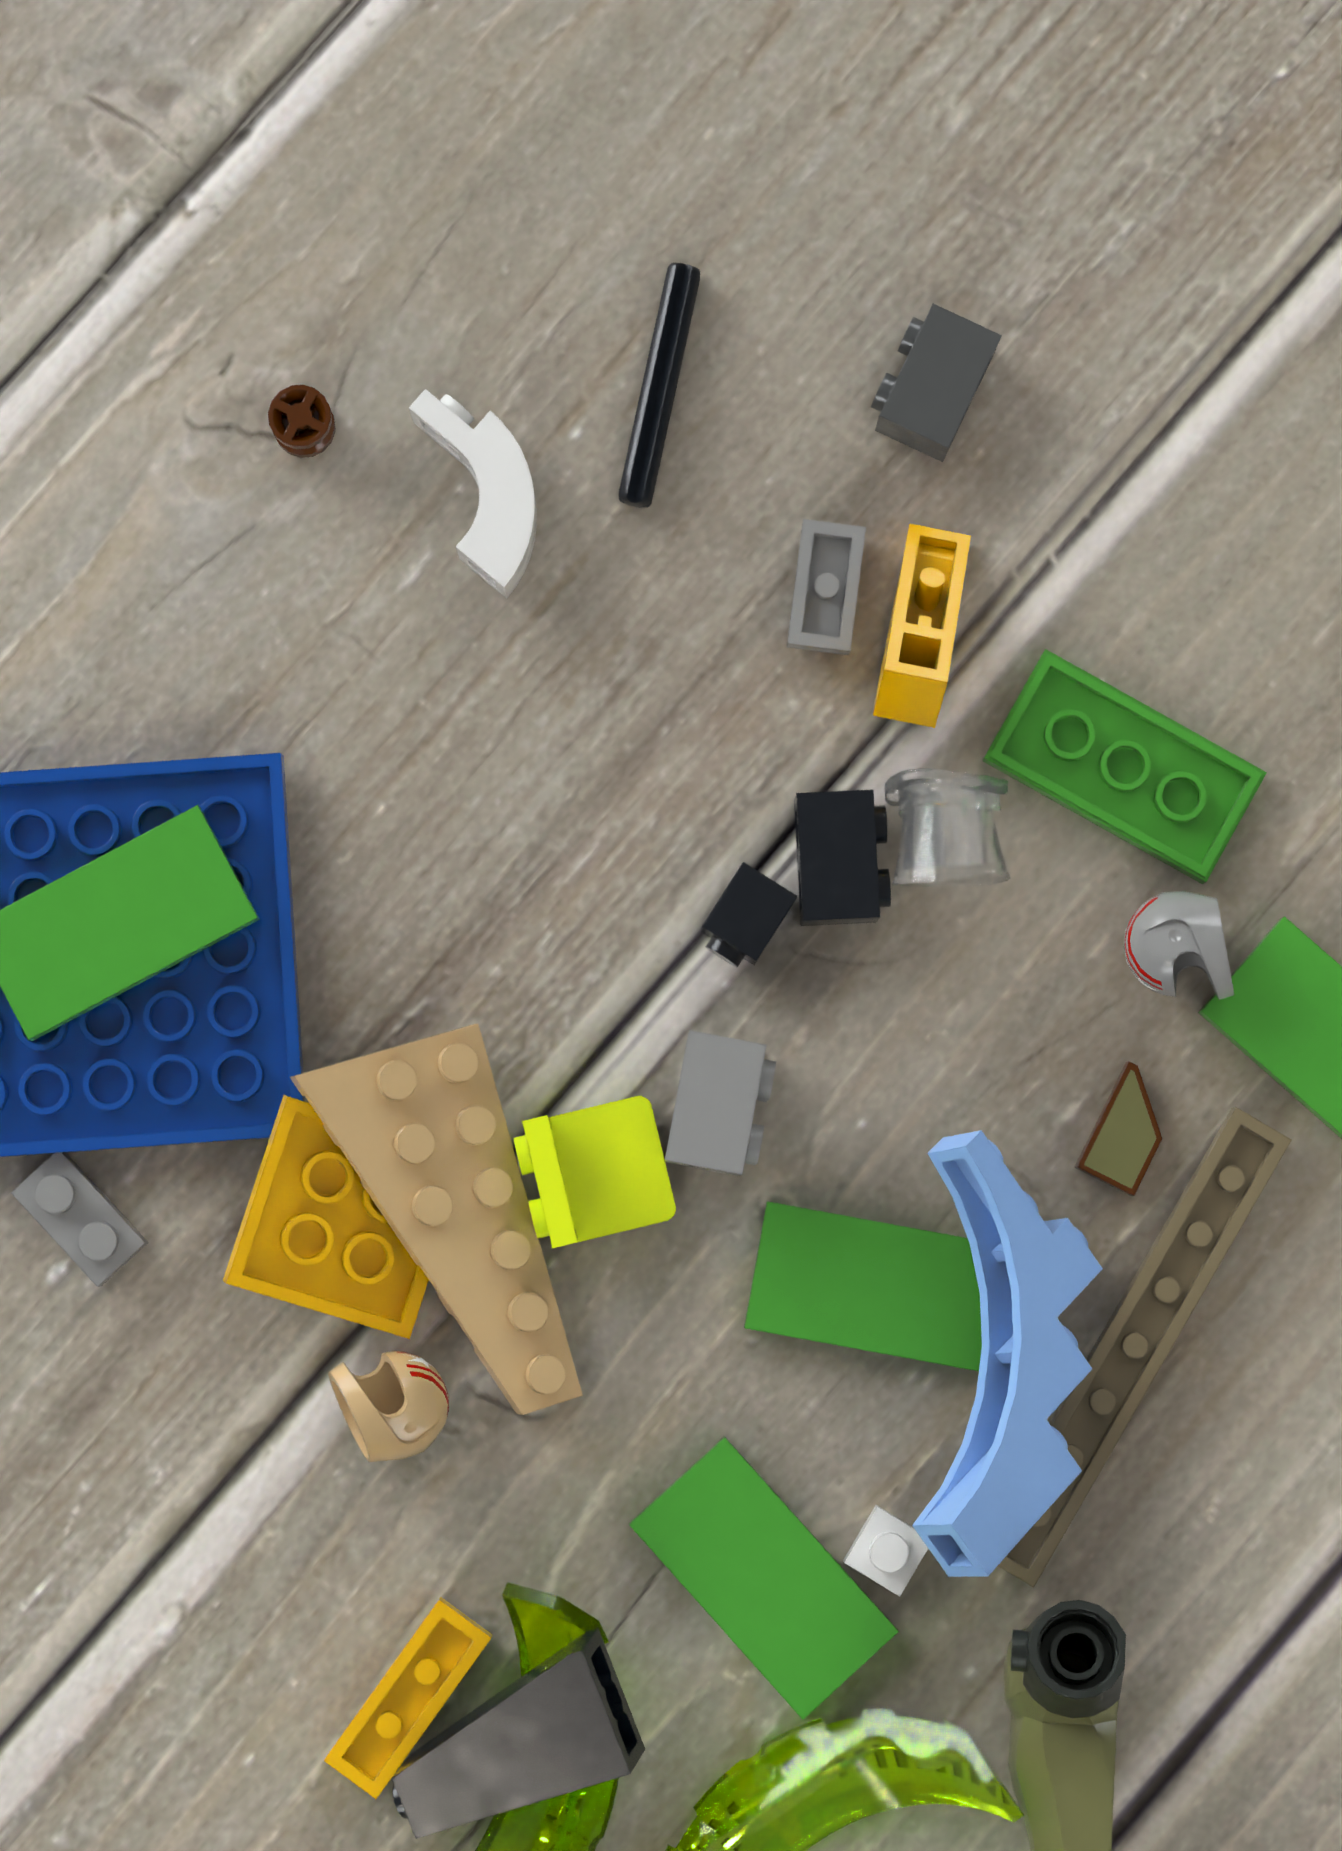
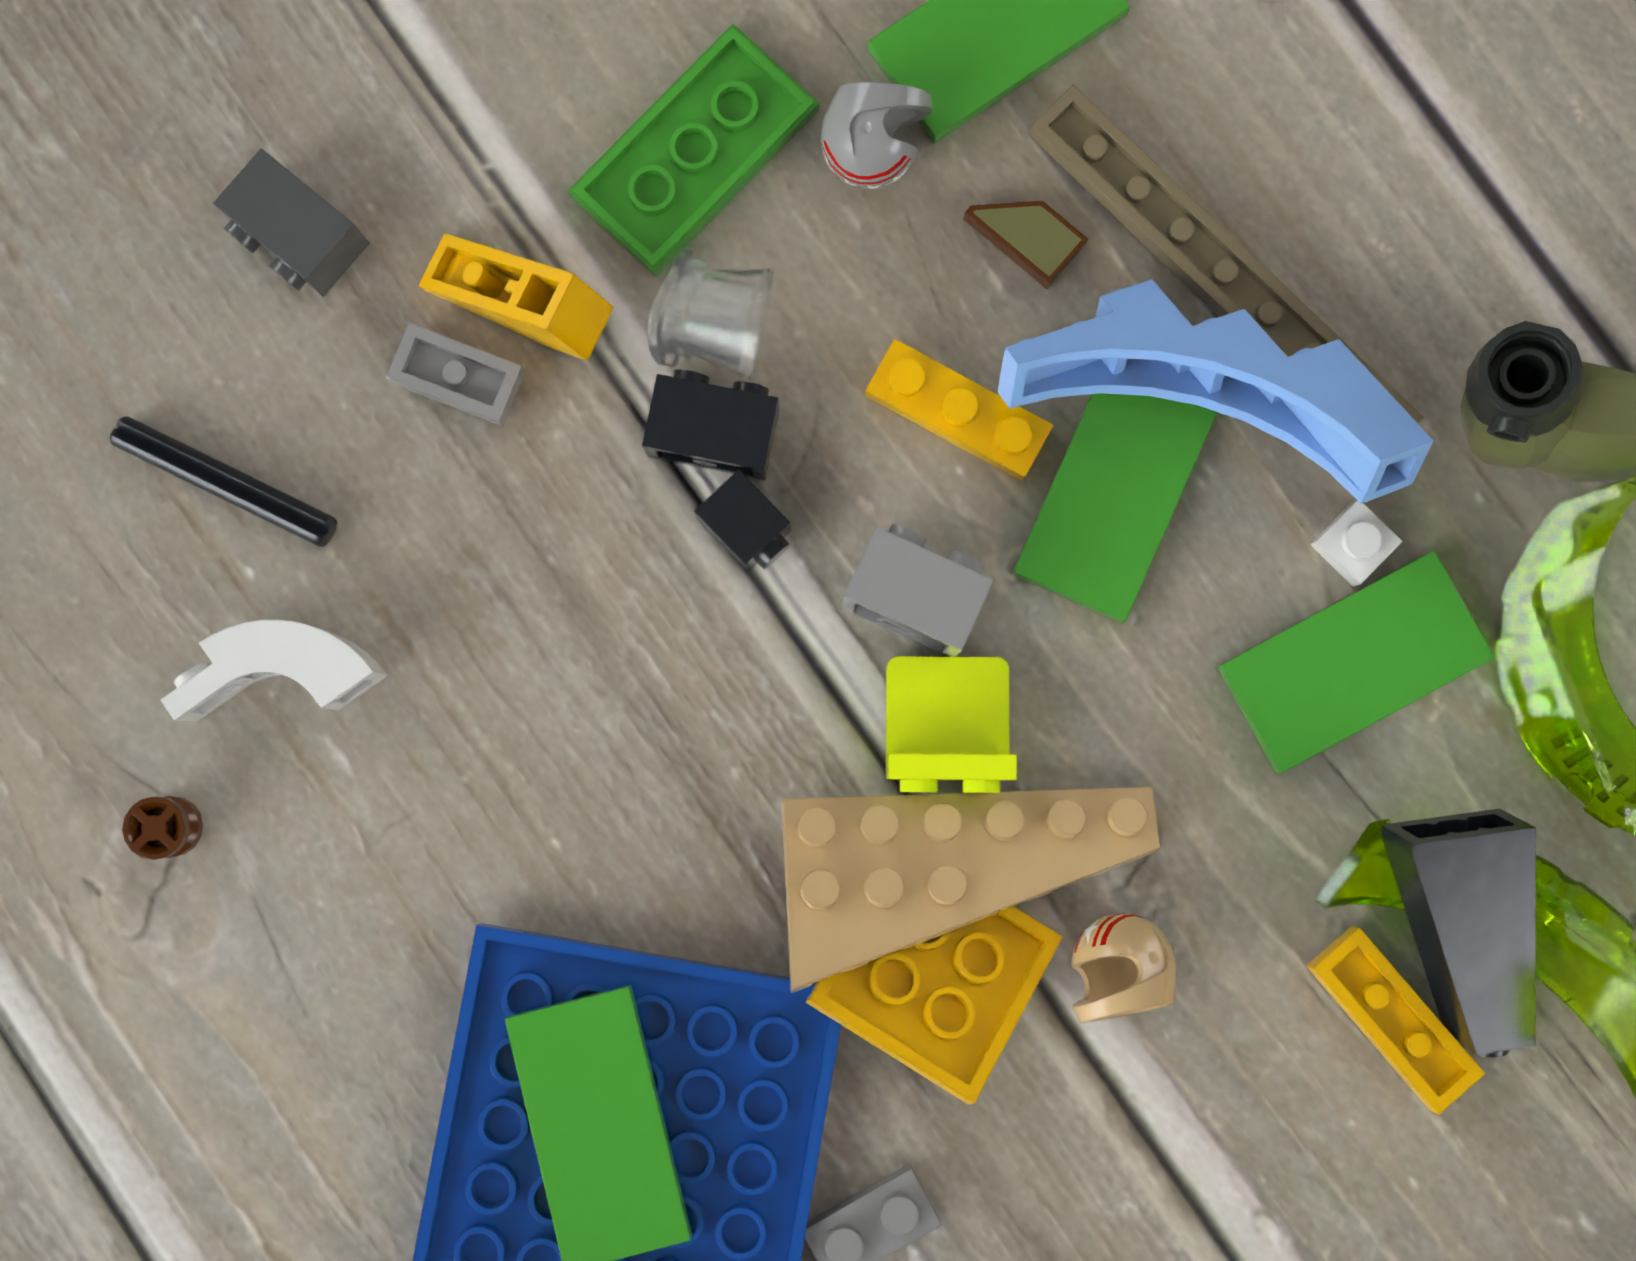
camera: 75 degrees left, 0 degrees up
none -> yellow plate [865,339,1054,481]

